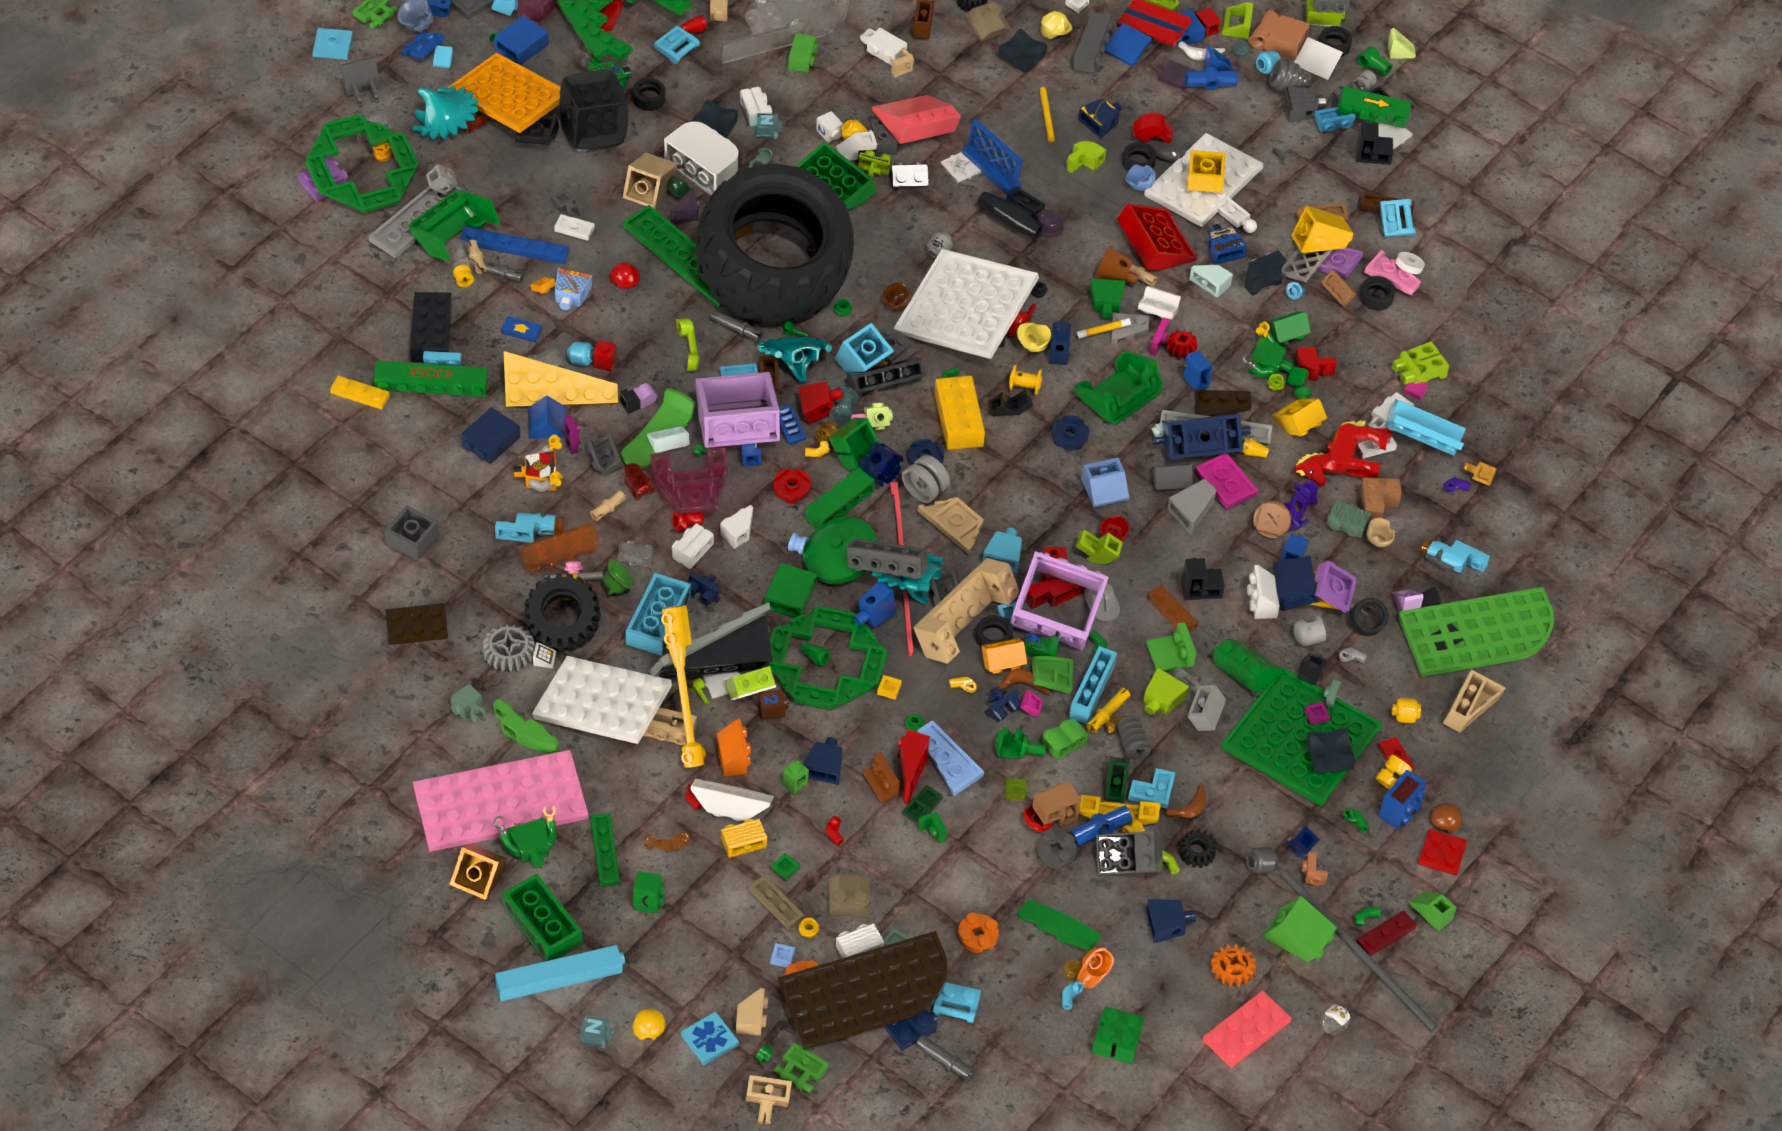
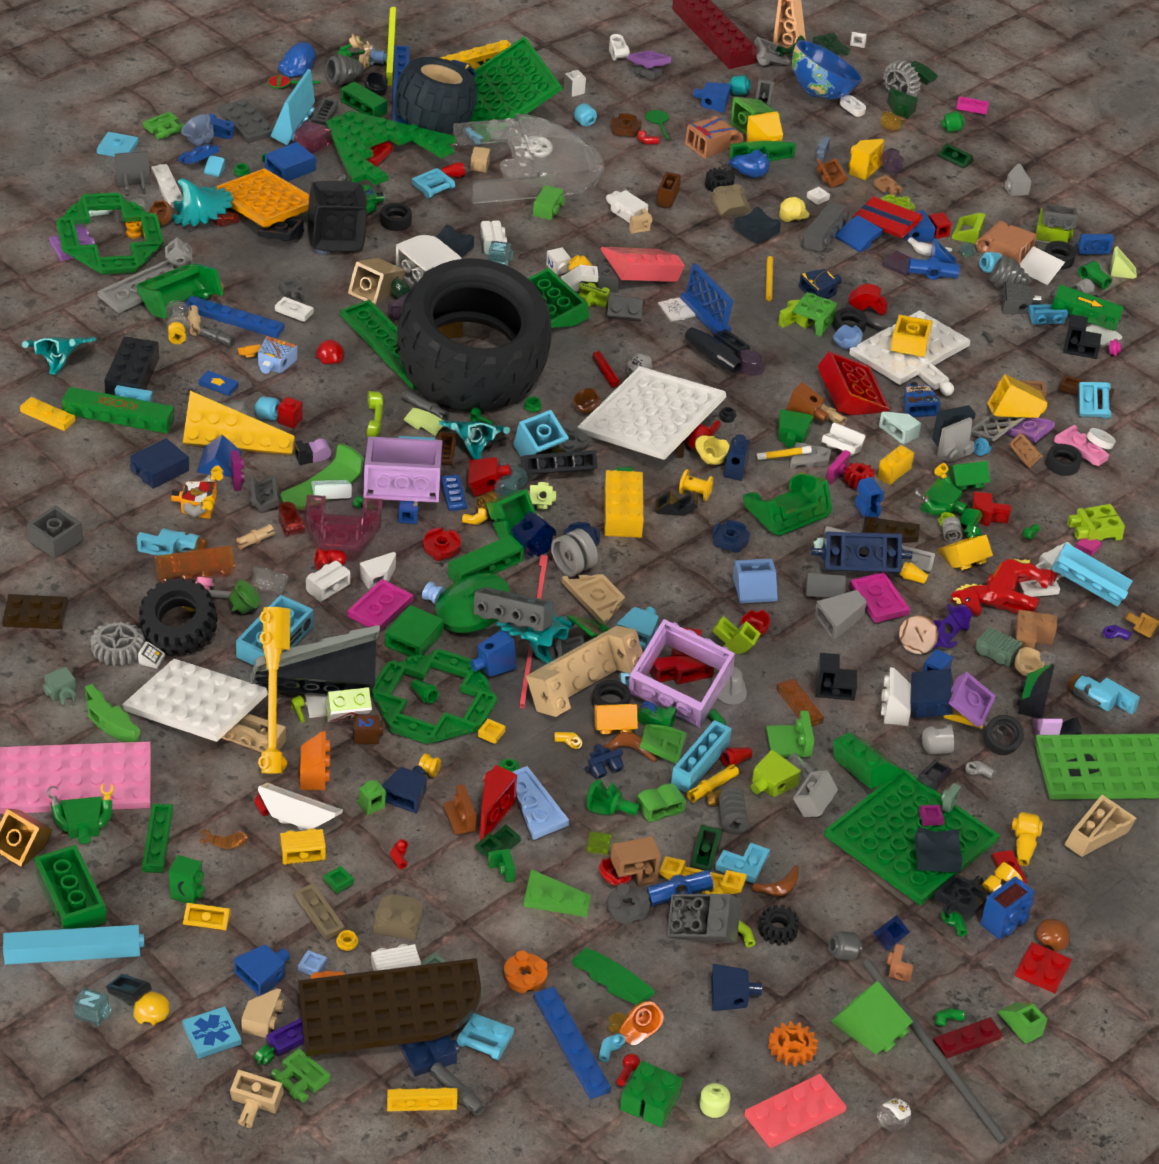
camera: 10 degrees right, 10 degrees down
dark blue hips [688,572,721,606] -> none
dark pink tile [1020,690,1043,718] -> none
none -> teal piece [22,337,96,375]
none -> black tile [106,974,152,1002]
none -> dark orange hair [148,200,173,226]
none -> white plate [151,164,183,208]
none -> yellow slope [183,903,231,930]
none -> green plate [234,163,250,177]
none -> blue torso [234,945,290,996]
none -> dark purple plate [266,1018,305,1056]
none -> dark pink plate [347,579,413,631]
none -> yellow plate [387,1087,457,1111]
none -> yellowish green slope [404,408,444,436]
none -> yellow wheel [418,753,442,778]
none -> bright green wing [523,869,591,917]
none -> blue plate [533,987,611,1099]
none -> green container [567,615,610,637]
none -> red axle [592,351,620,388]
none -> red bar [617,1053,641,1086]
none -> yellowish green head [699,1083,731,1118]
none -> red cone [721,747,752,767]
none -> bright green bracket [793,292,838,337]
none -> yellow brick [877,445,914,485]
none -> black plate [934,873,991,918]
none -> light grey slope [937,417,975,462]
none -> light grey wheel [942,517,962,543]
none -> black slope [1016,664,1055,719]
none -> yellow cone [1016,834,1037,866]
none -> green arm [1022,524,1040,540]
none -> blue bracket [1075,234,1114,255]
none -> dark pink plate [1109,339,1121,356]

